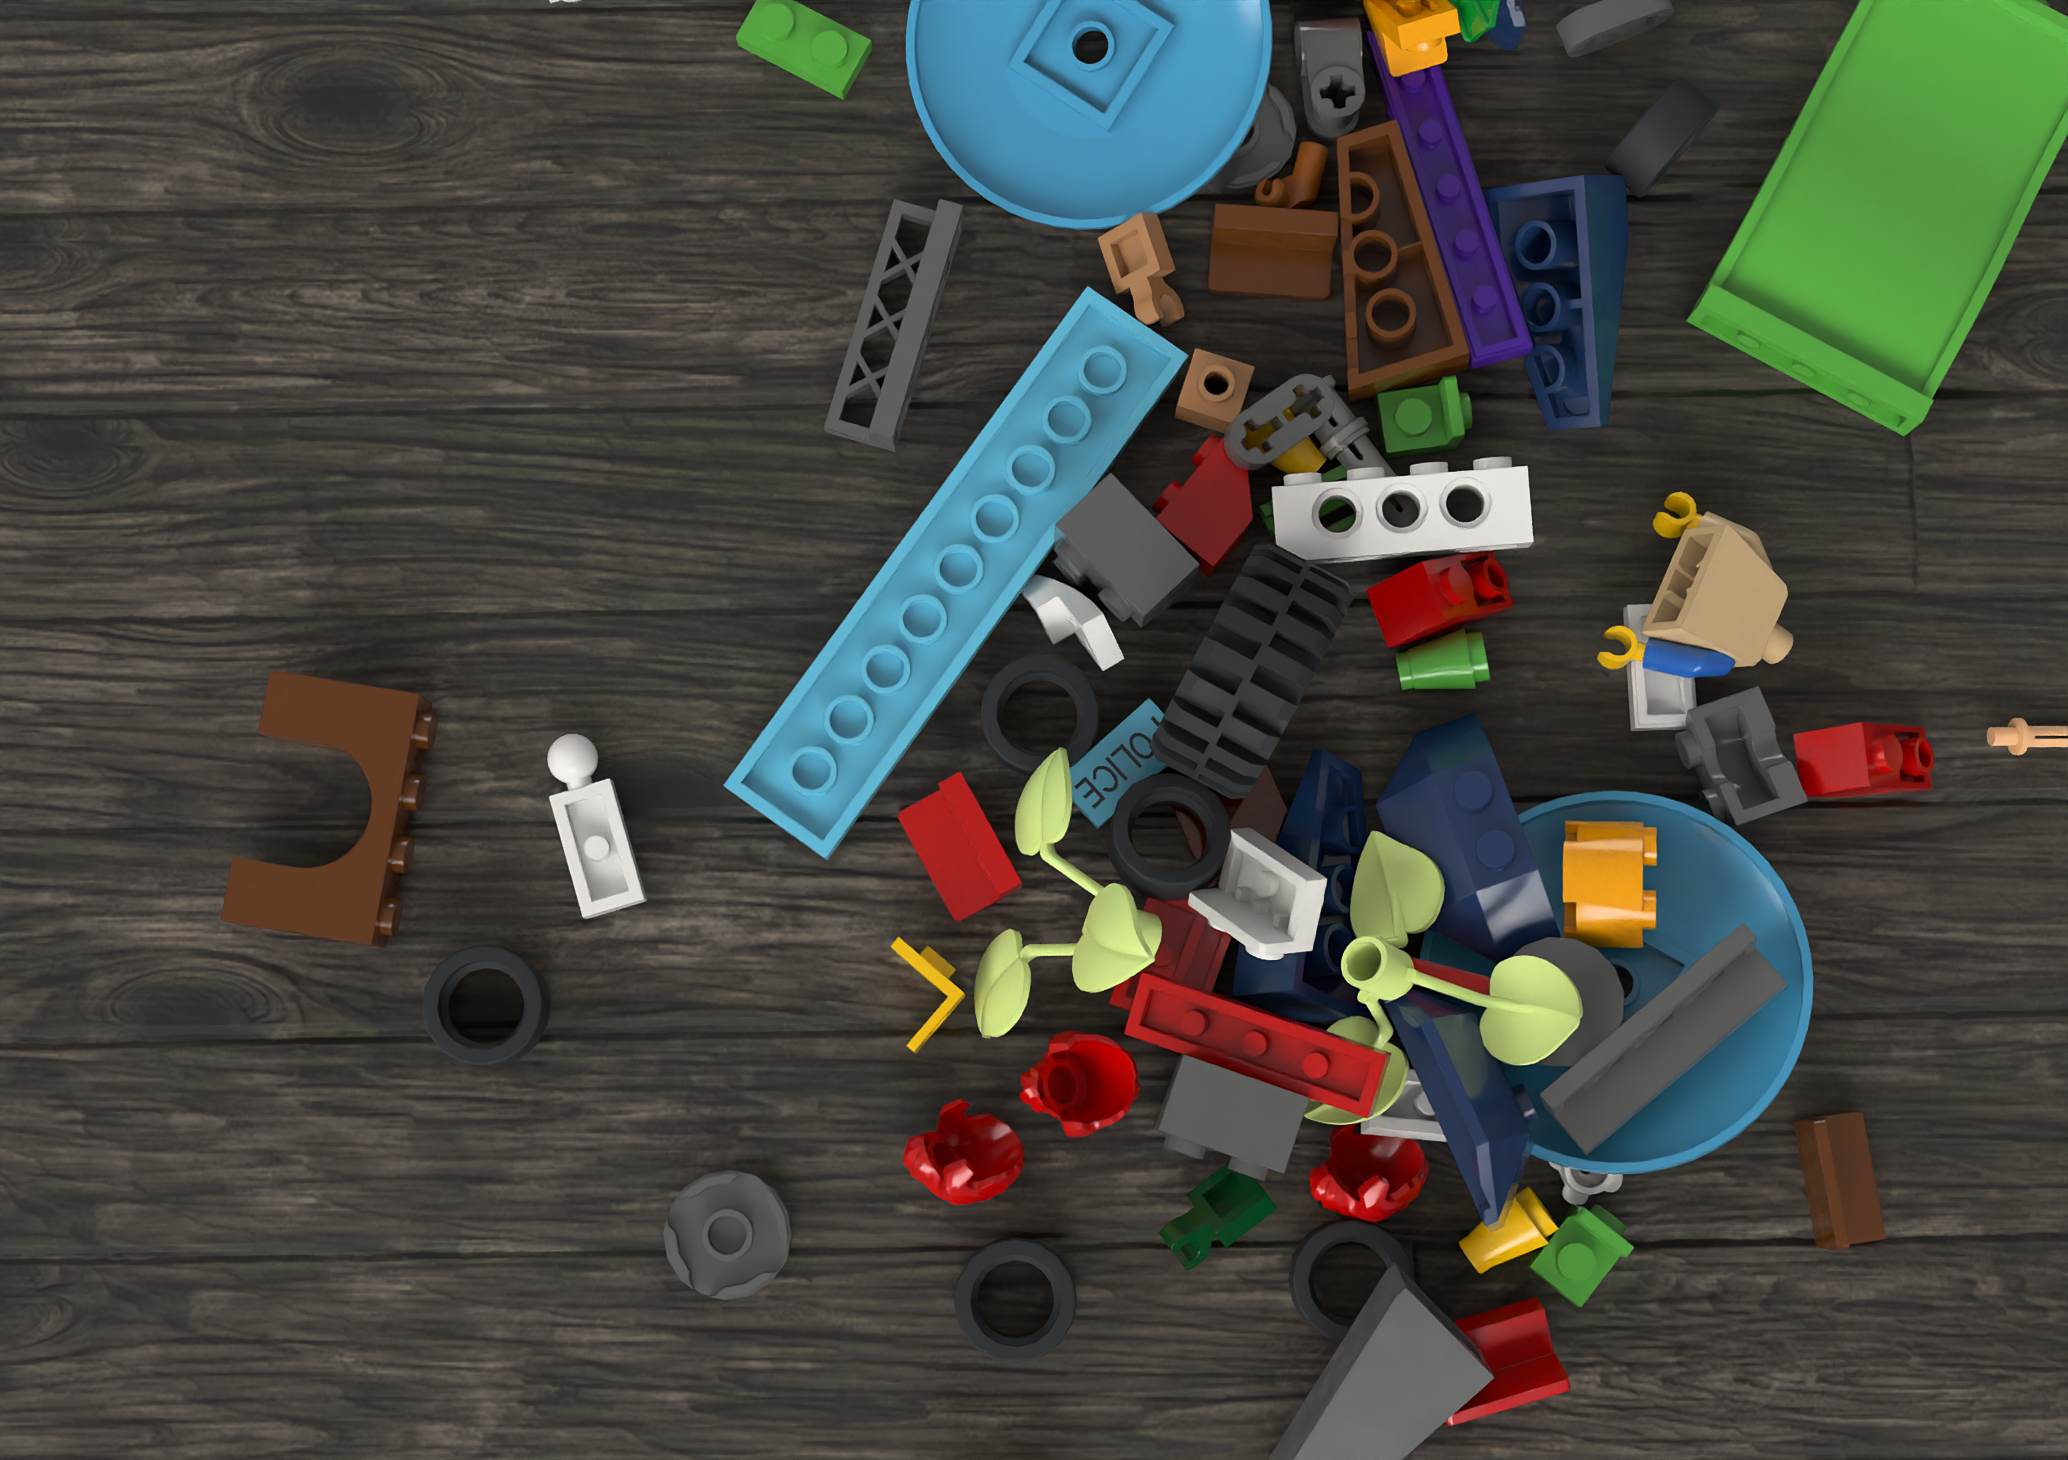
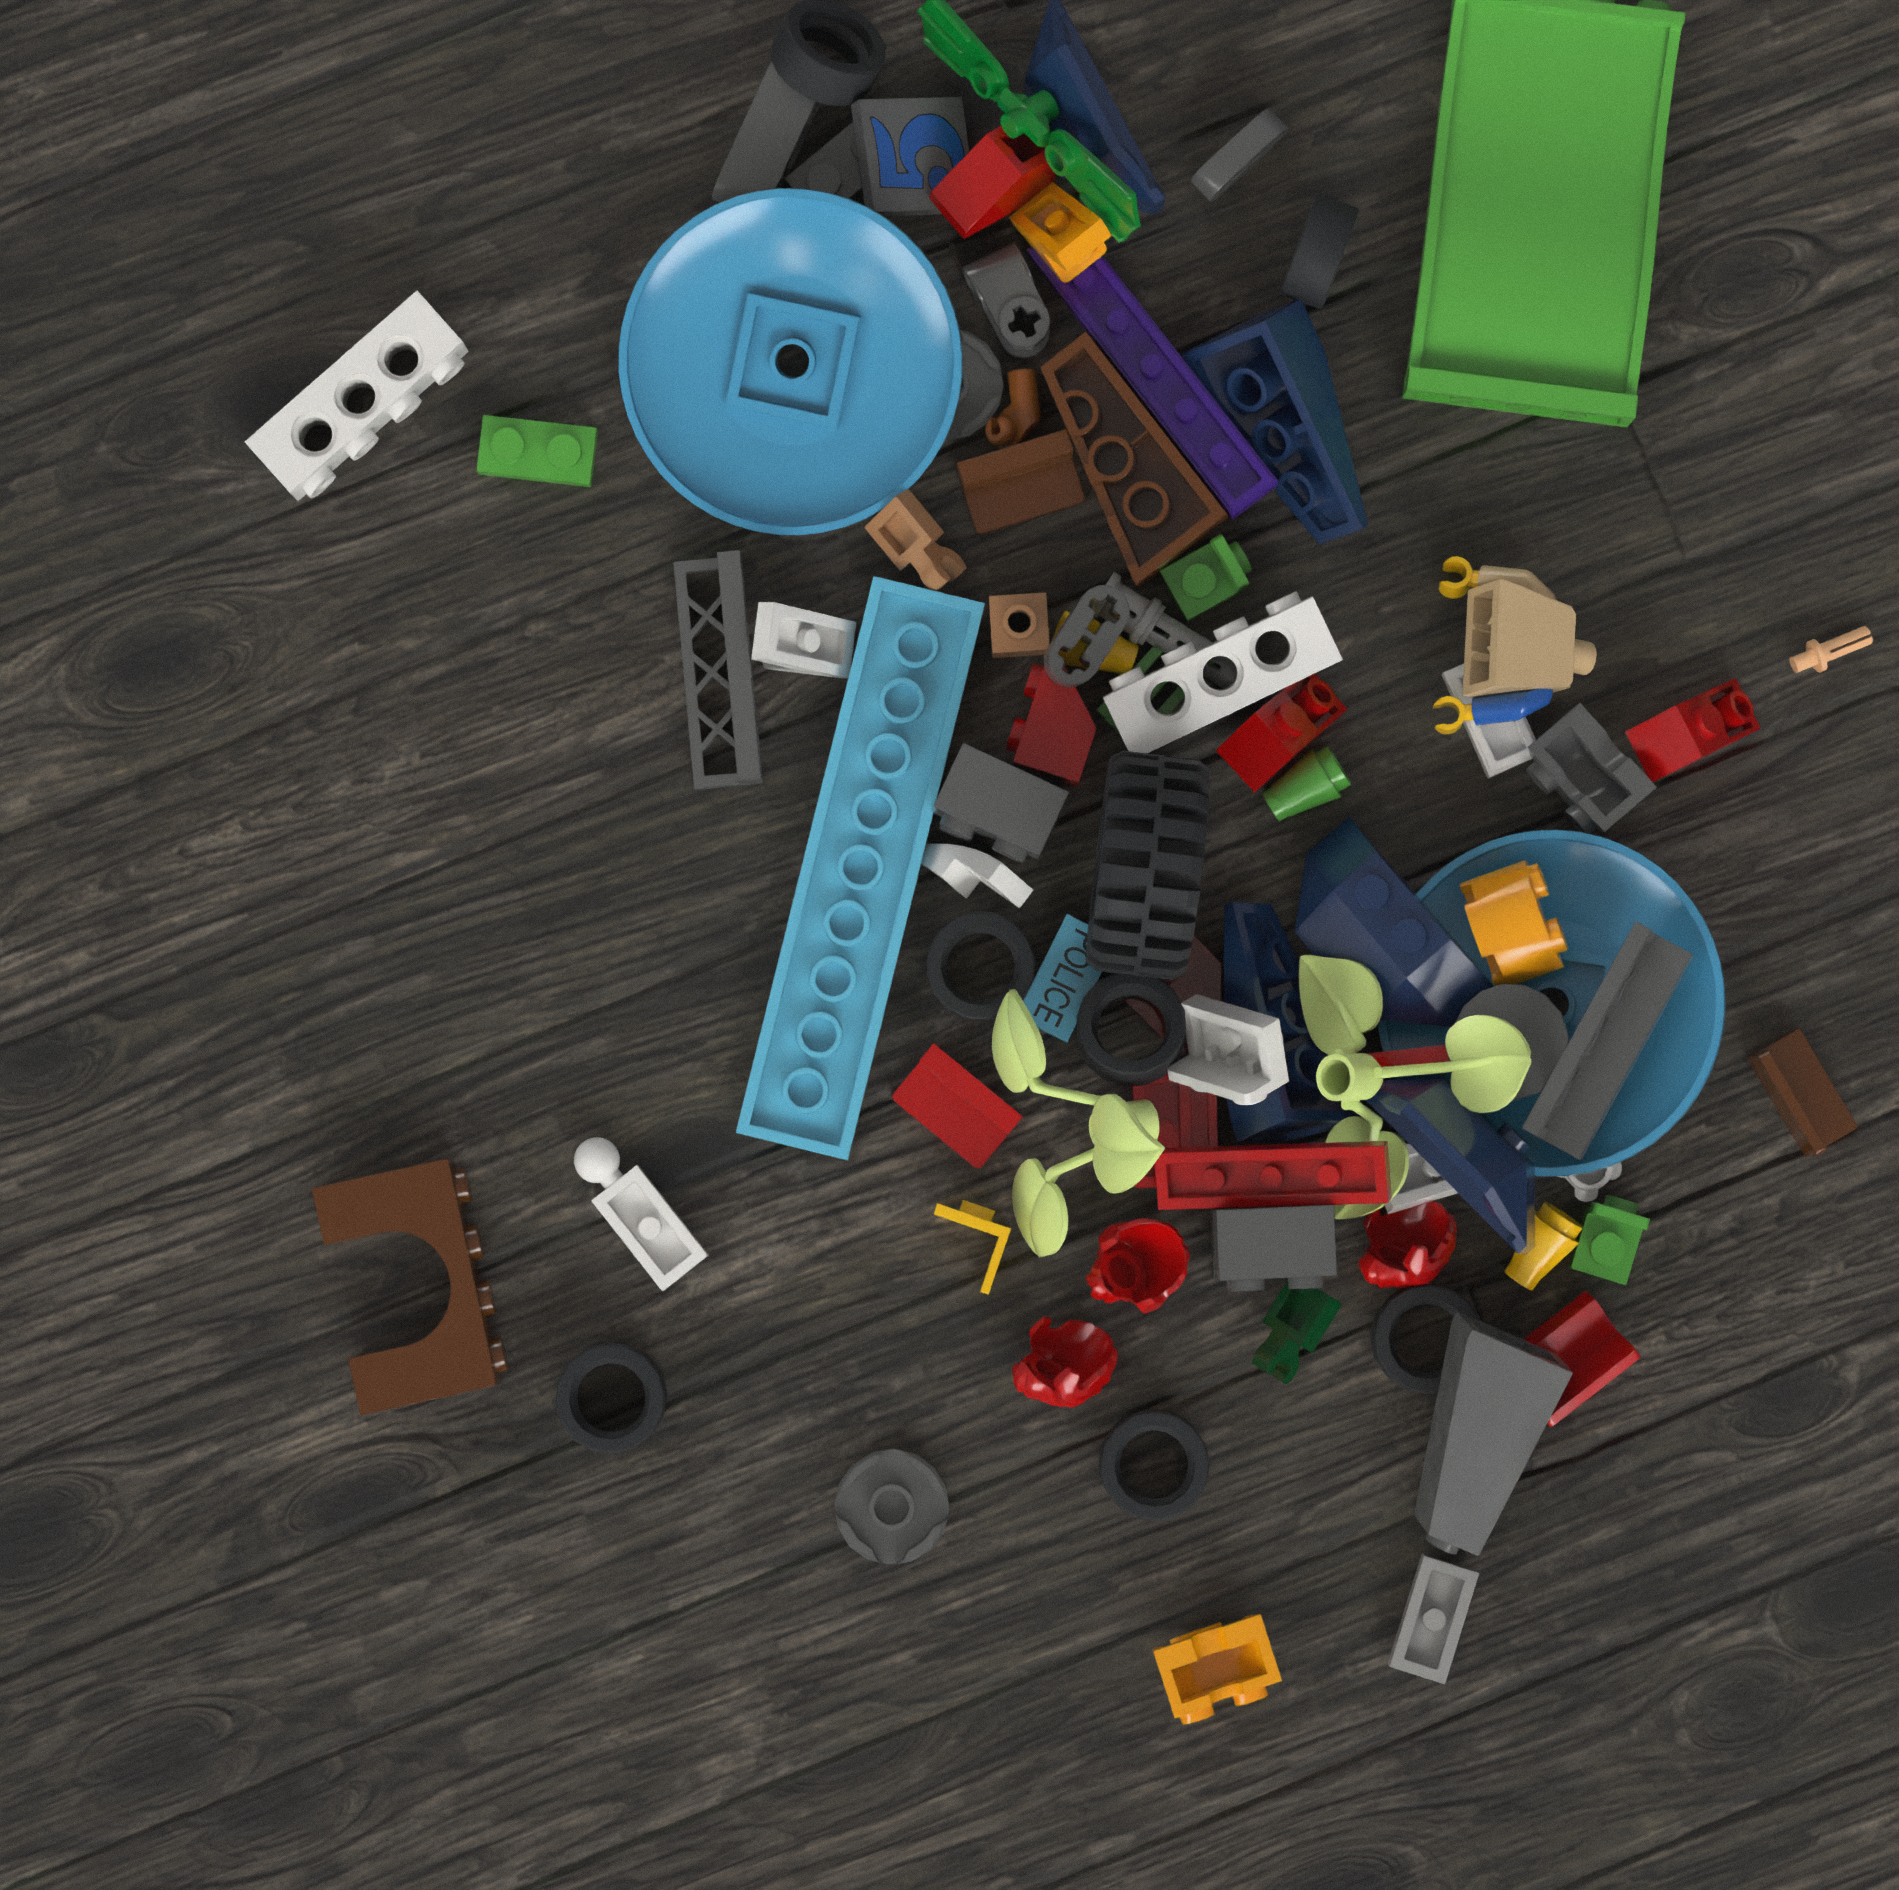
camera: 20 degrees left, 5 degrees up
none -> white slope [751,602,856,678]

